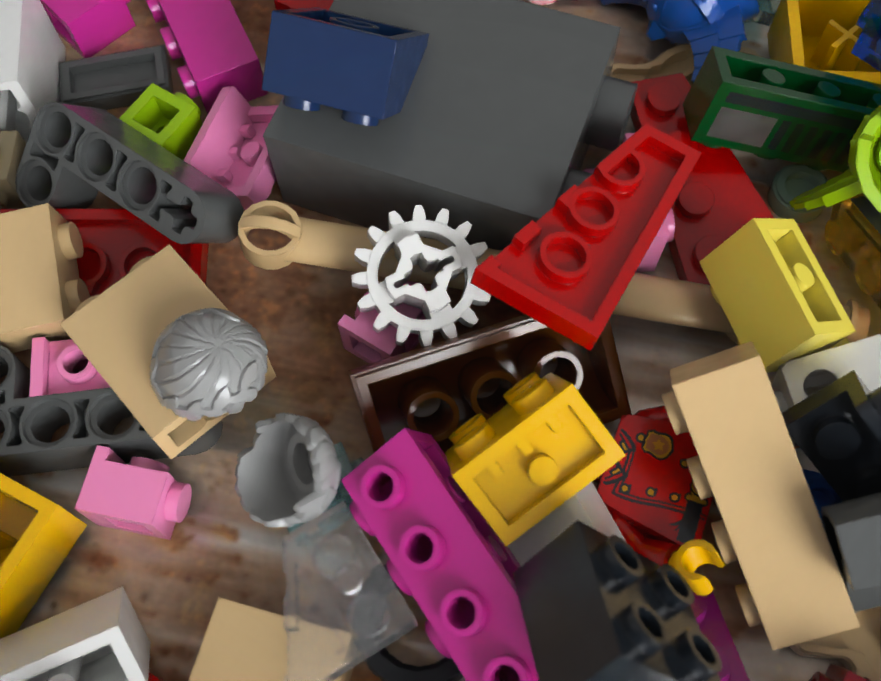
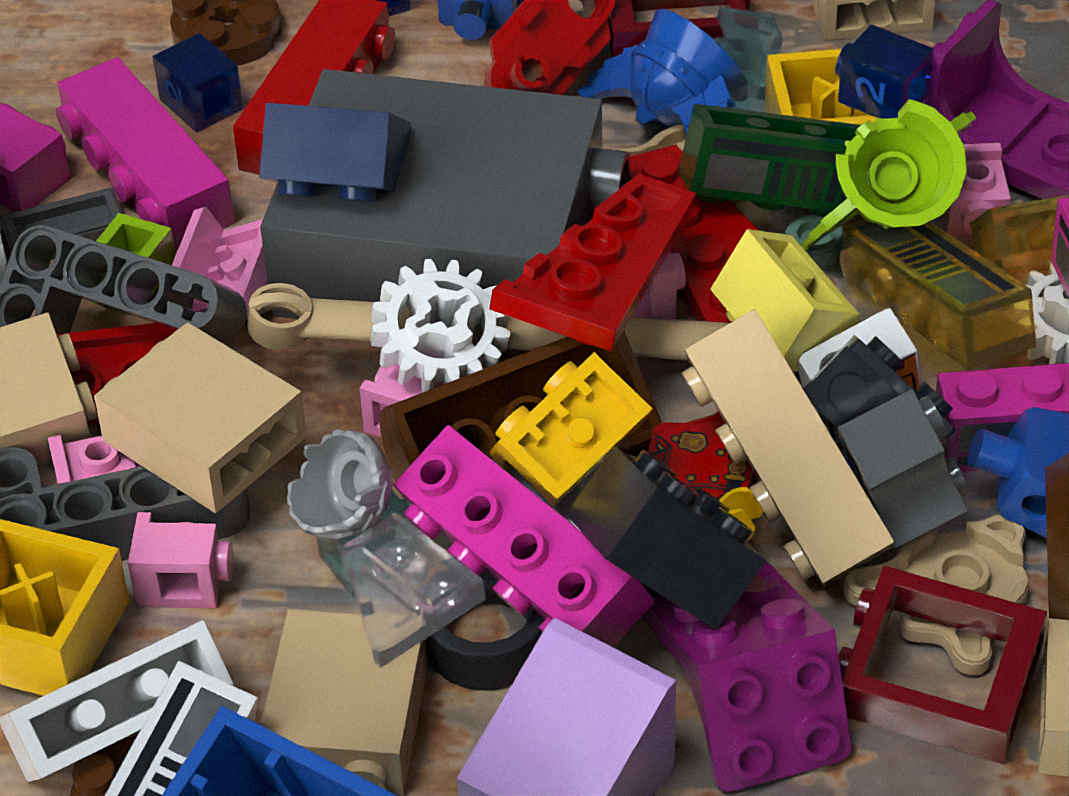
camera: 10 degrees left, 20 degrees down
light grey hair [150,308,268,421] -> none

